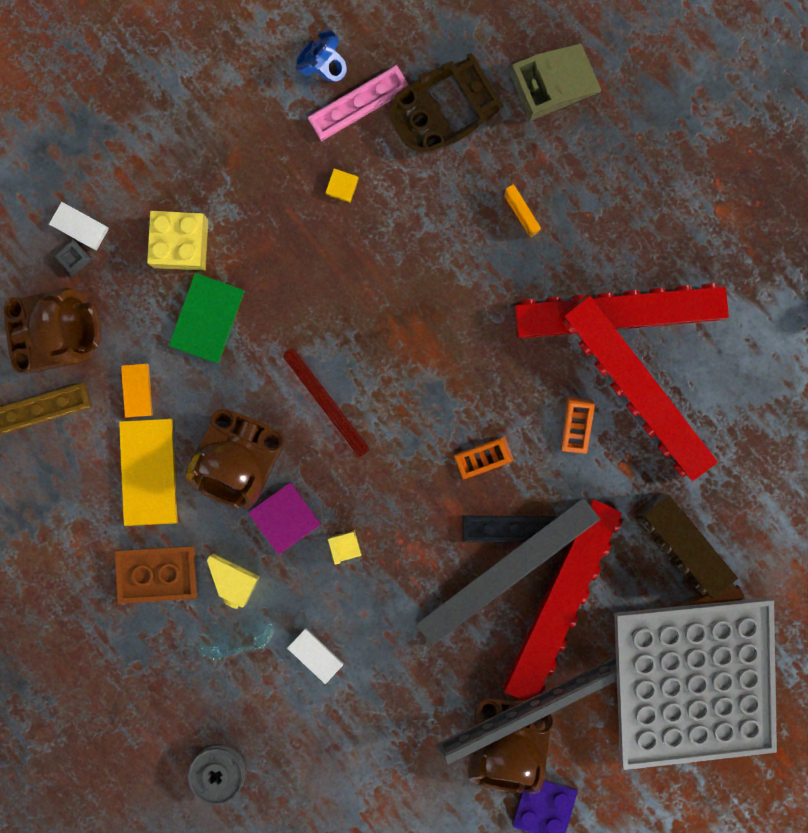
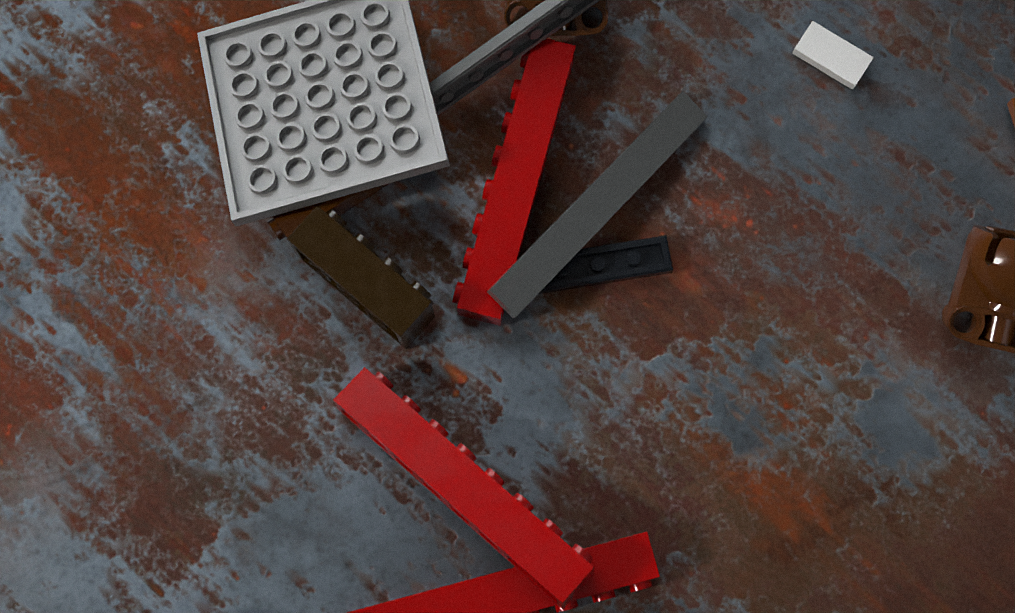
camera: 170 degrees right, 10 degrees down
clear light blue piece [197,623,273,661] -> none
light yellow slope [207,554,260,609] -> none
magenta tile [248,482,321,555] -> none
clear red axle [283,348,370,457] -> none
light yellow panel [328,530,362,564] -> none
orange slope [454,436,514,480] -> none
orange slope [561,397,595,454] -> none

